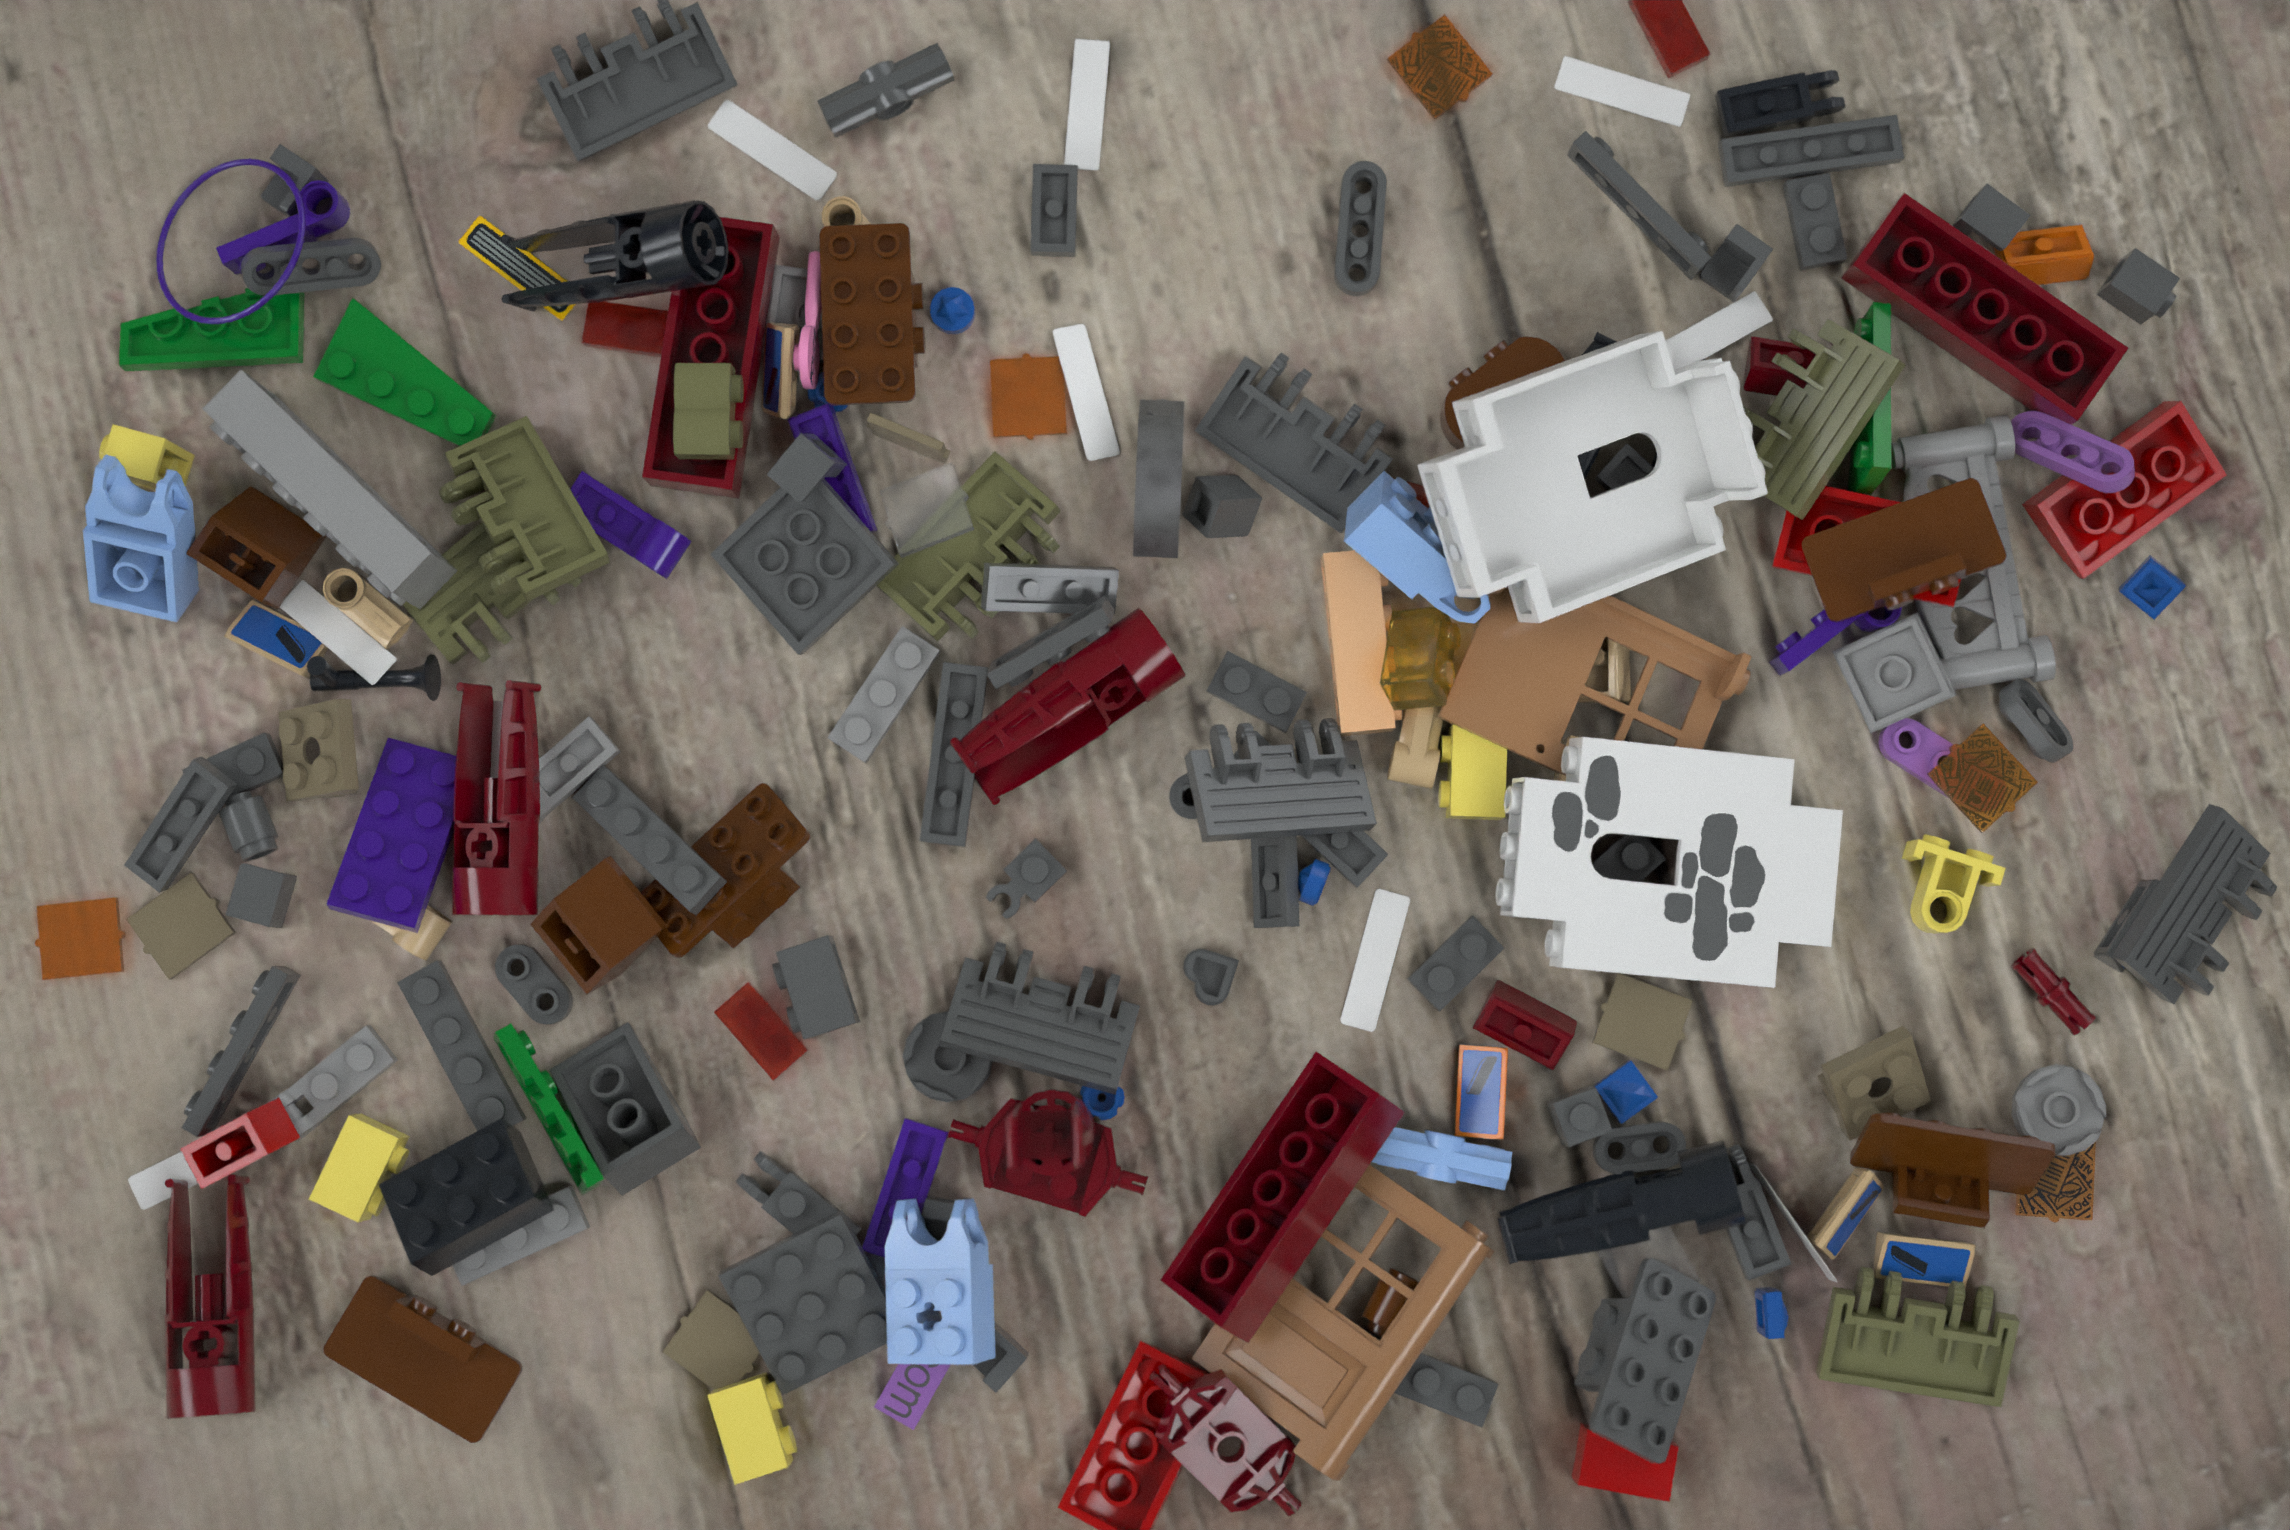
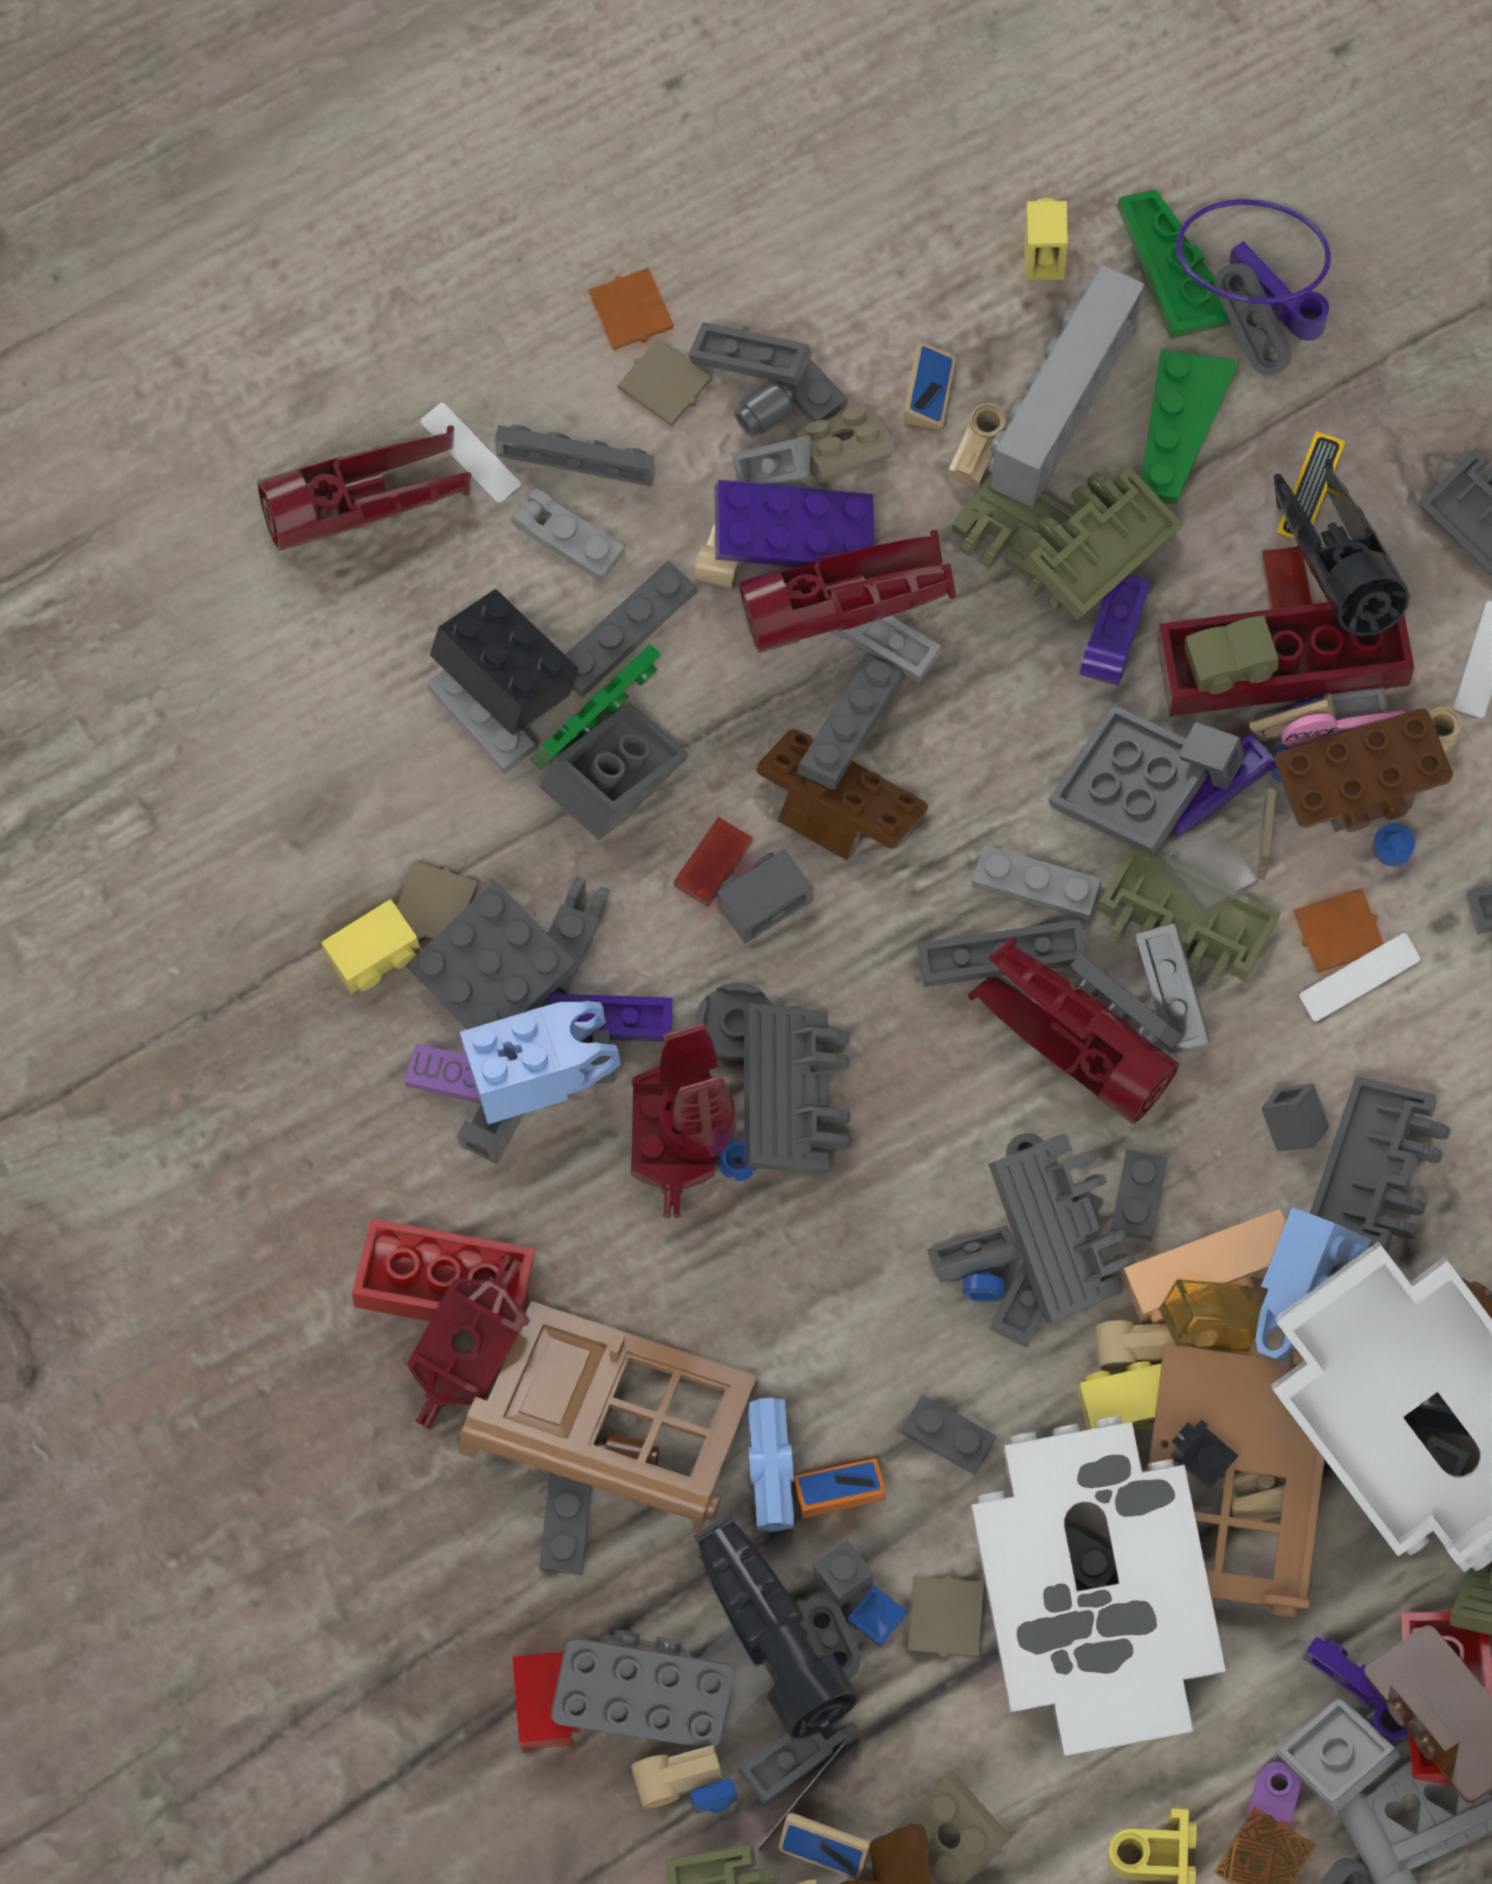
camera: 75 degrees right, 15 degrees down
light blue brick [83,455,199,622] -> none
red brick [180,1097,300,1189] -> none
reddish brown slope [186,486,327,610] -> none
dark grey panel [225,863,297,928] -> none
dark grey panel [261,144,329,217] -> none
white sticker [280,580,397,685] -> none
black piece [307,654,441,701] -> none
light yellow brick [309,1113,410,1223] -> none
reddish brown bracket [323,1275,523,1443] -> none
dark grey plate [495,945,573,1024] -> none
reddish brown slope [530,856,667,994] -> none
dark grey plate [986,838,1067,919] -> none
flat silver arch [1133,399,1185,558] -> none
dark red brick [1160,1051,1405,1343] -> none
dark grey tile [1183,949,1239,1006] -> none
white sticker [1340,889,1410,1032] -> none
dark red slope [1473,980,1577,1070] -> none
none -> tan piece [631,1745,723,1809]
none -> light grey slope [732,435,812,485]
none -> black bracket [1170,1420,1239,1489]

